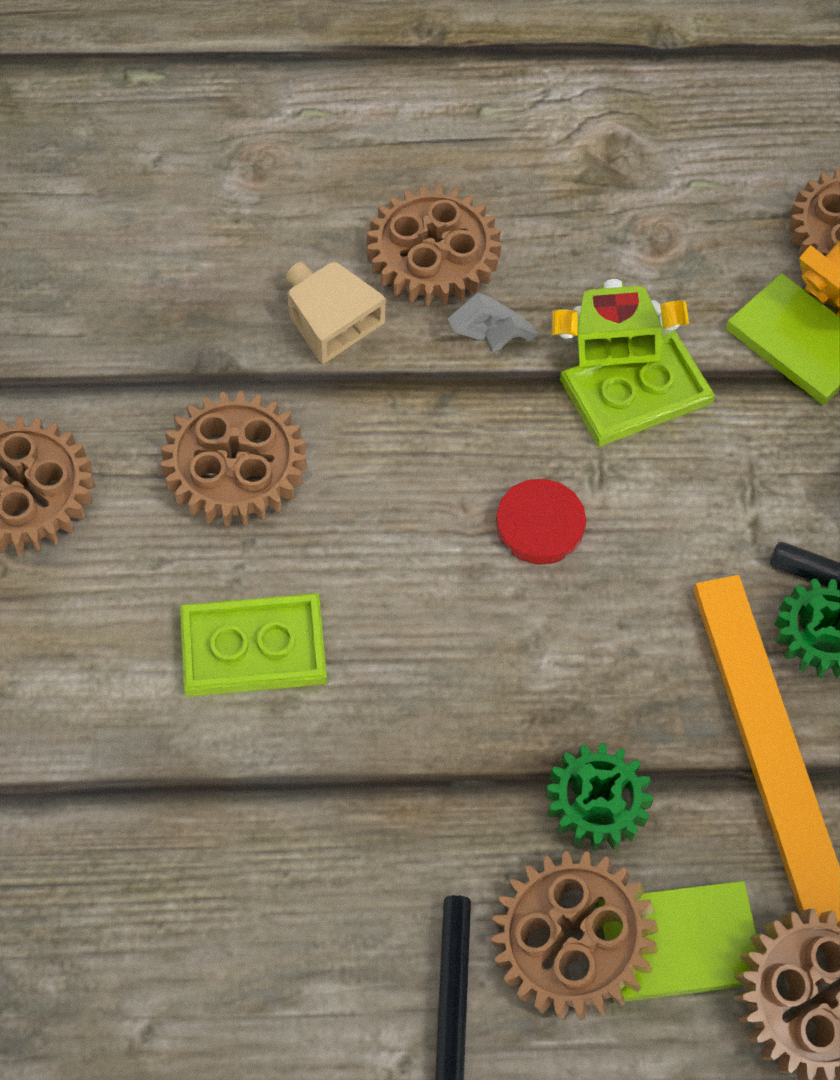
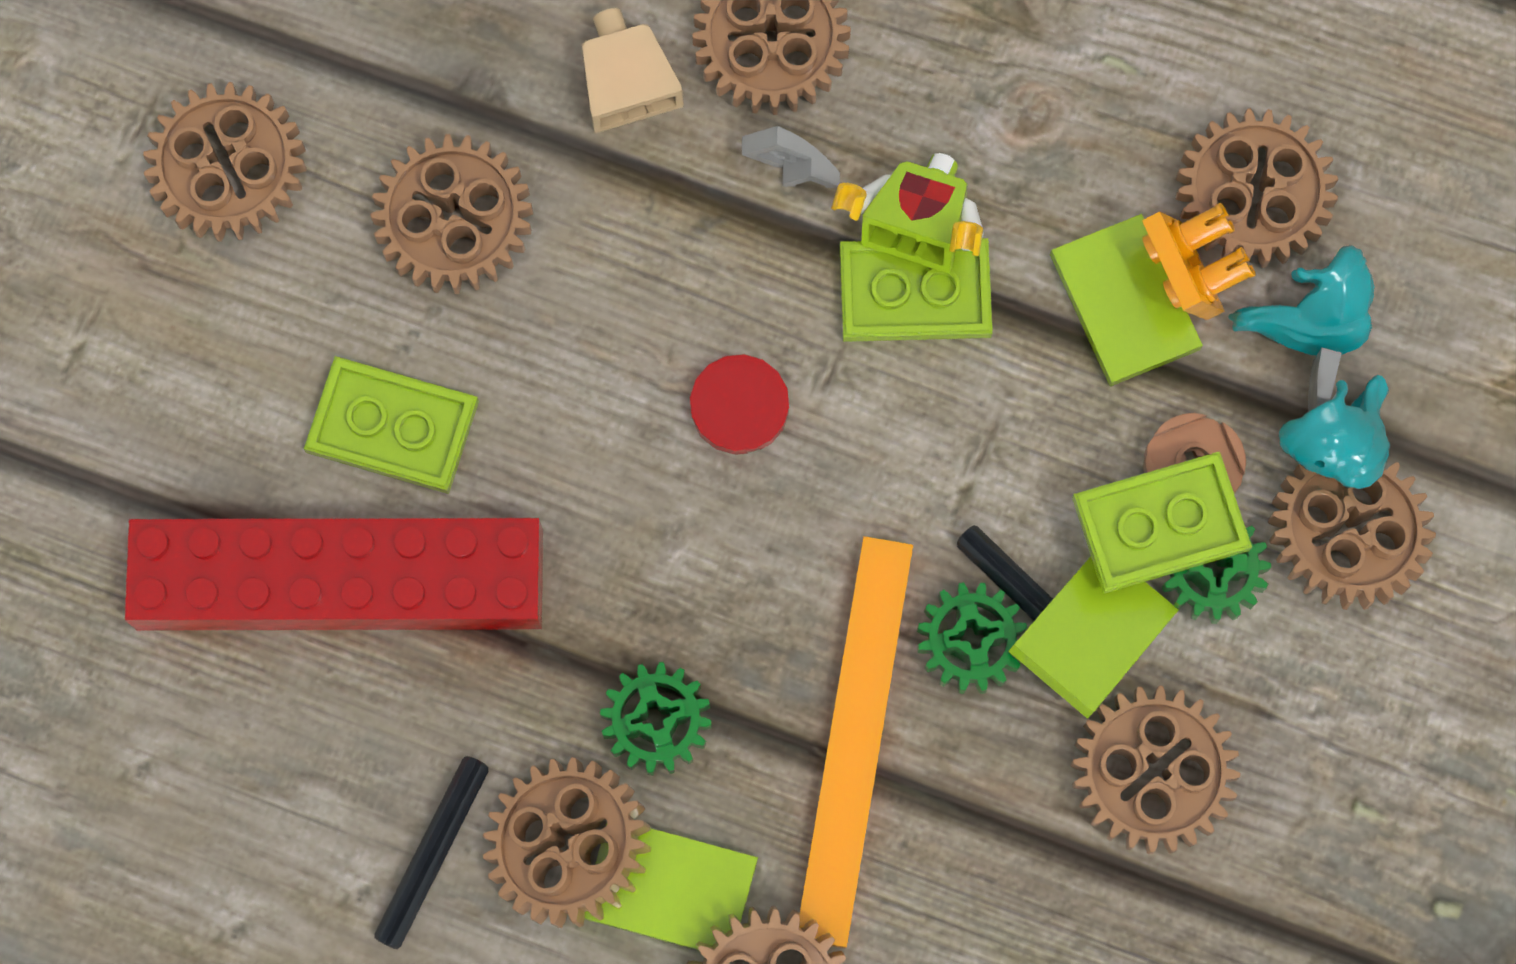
camera: 25 degrees right, 15 degrees up
none -> red brick [125,518,543,631]

